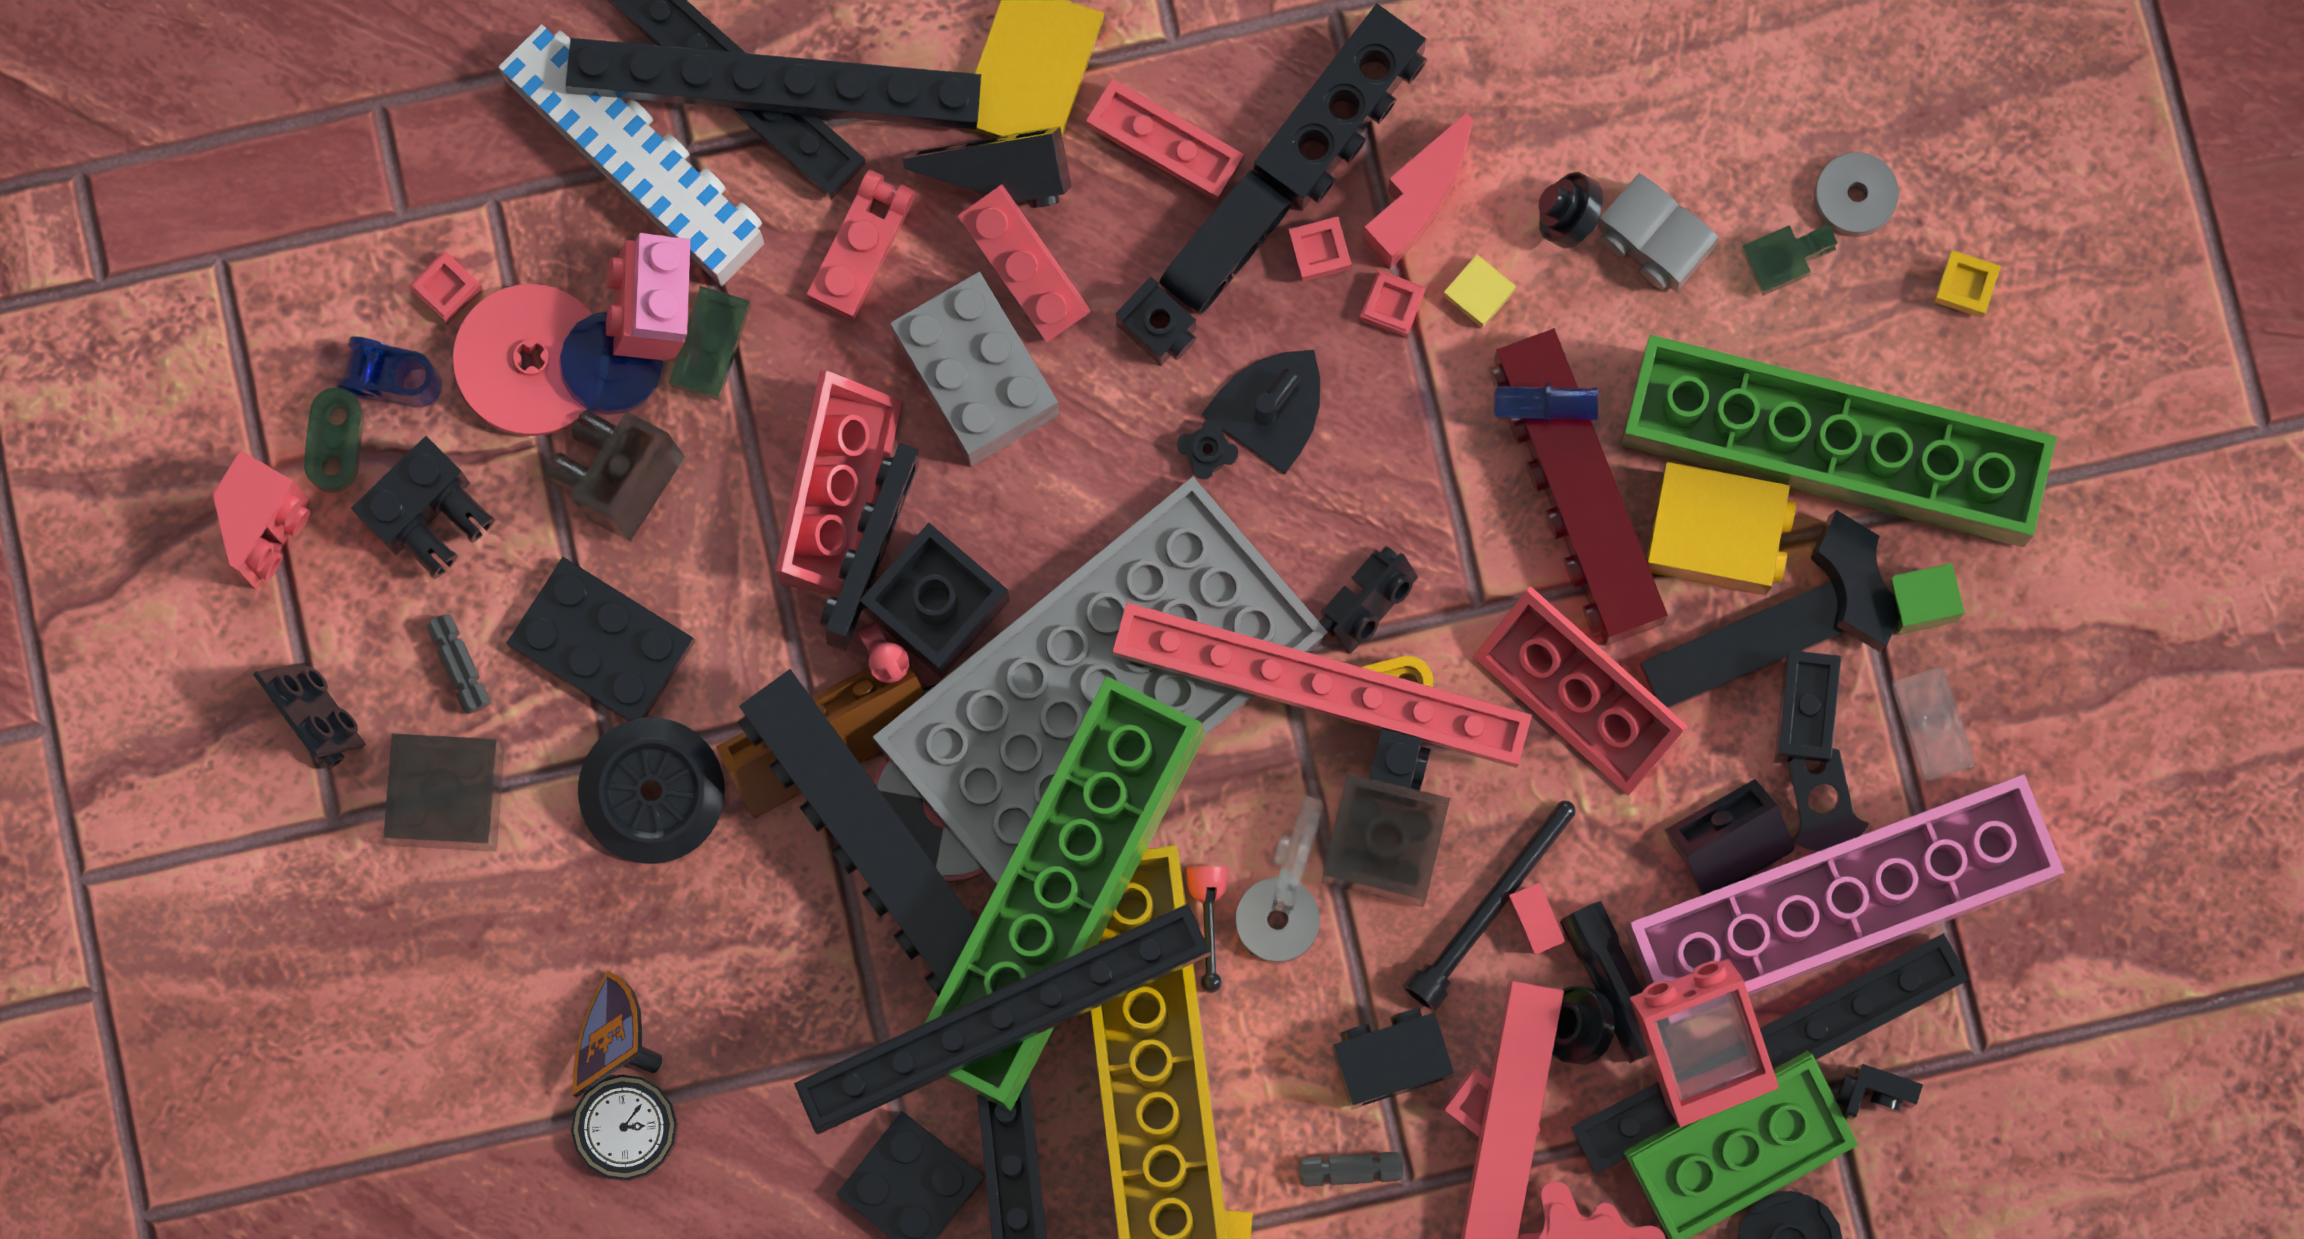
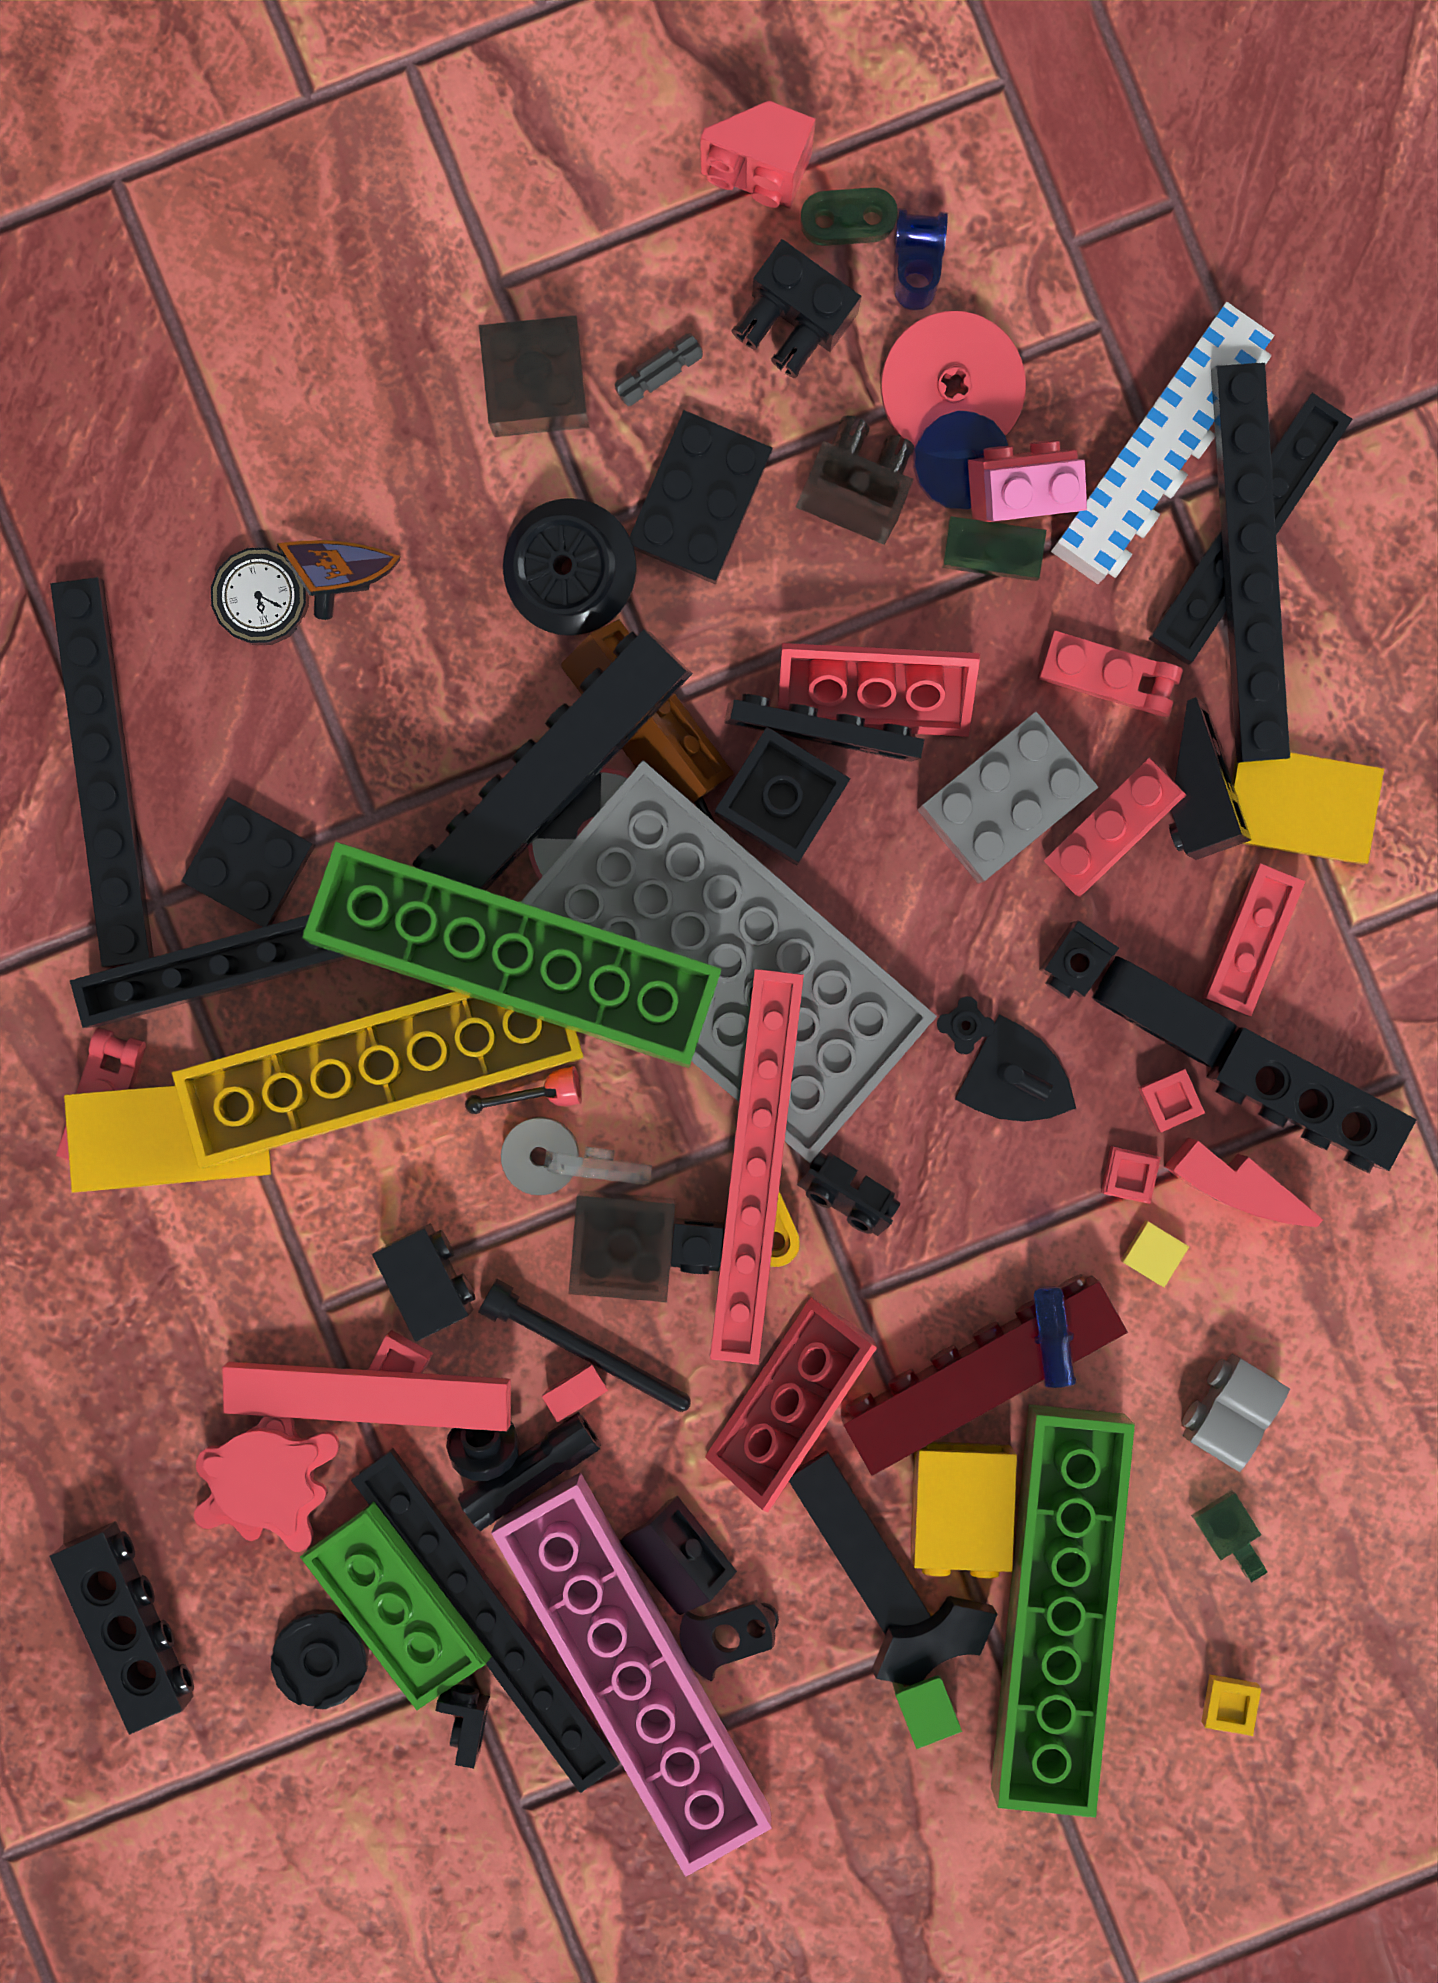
camera: 80 degrees right, 10 degrees up
black hinge [253,663,366,769] -> none
coral tile [408,250,483,324] -> none
black tile [794,904,1211,1135] -> none
coral arm [857,621,909,684] -> none
dark grey axle [1299,1152,1403,1187] -> none
black plate [1539,172,1603,249] -> none
window [1630,959,1779,1127] -> none
black panel [1774,650,1842,764] -> none
light grey piece [1814,152,1899,237] -> none
clear plate [1891,666,1976,783] -> none

